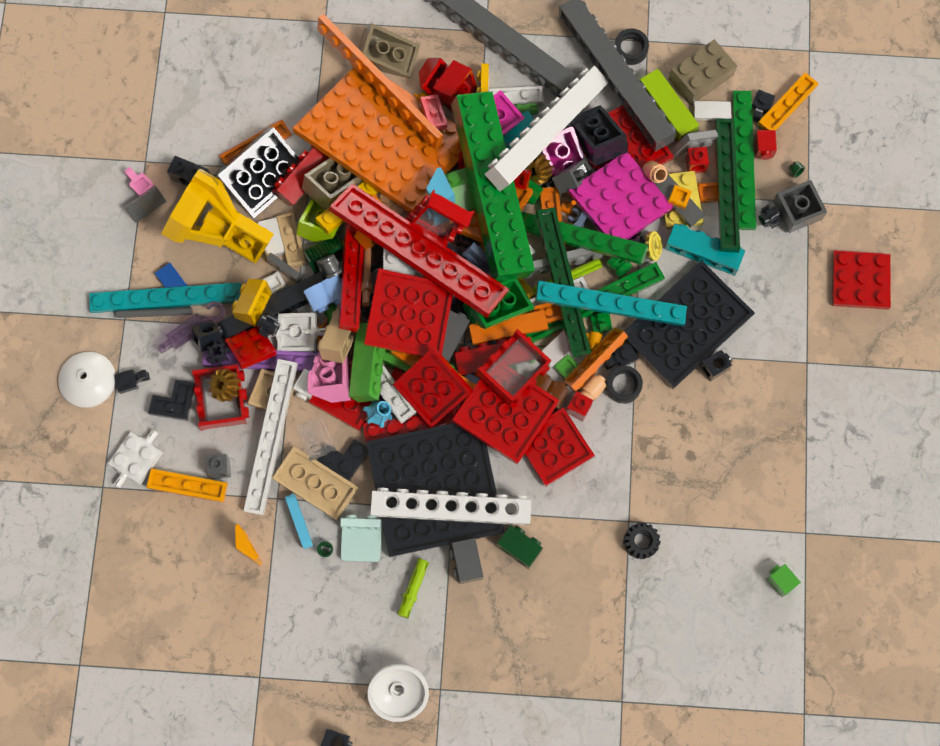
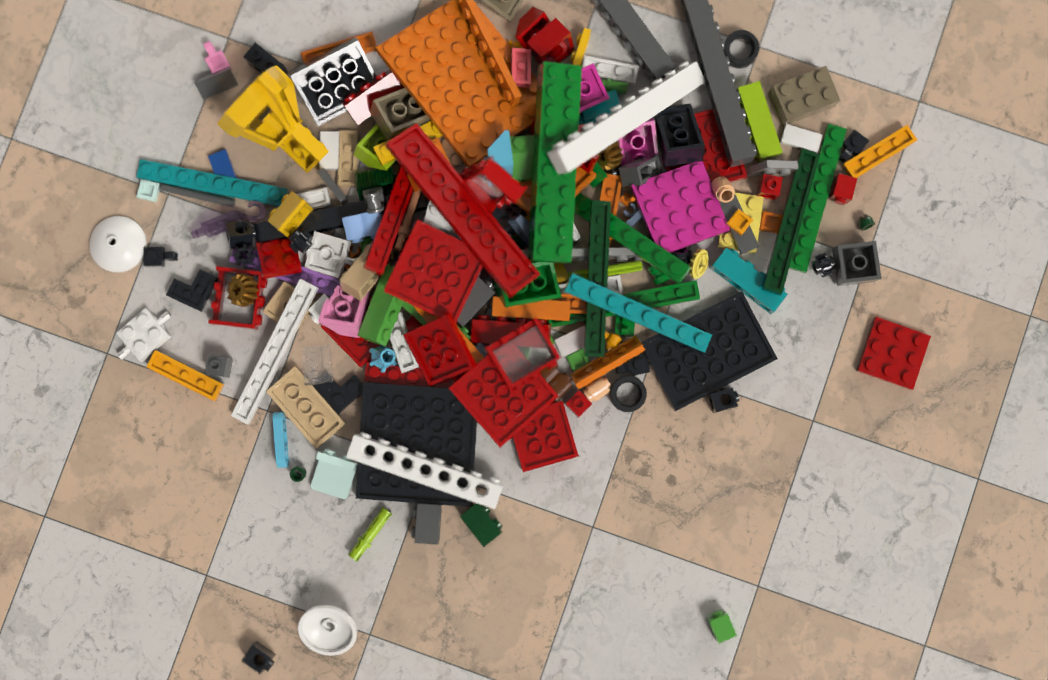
camera: 20 degrees right, 10 degrees up
light orange slope [235,524,263,566] -> none
black tyre [623,522,661,559] -> none
none -> light aqua tile [136,179,161,202]

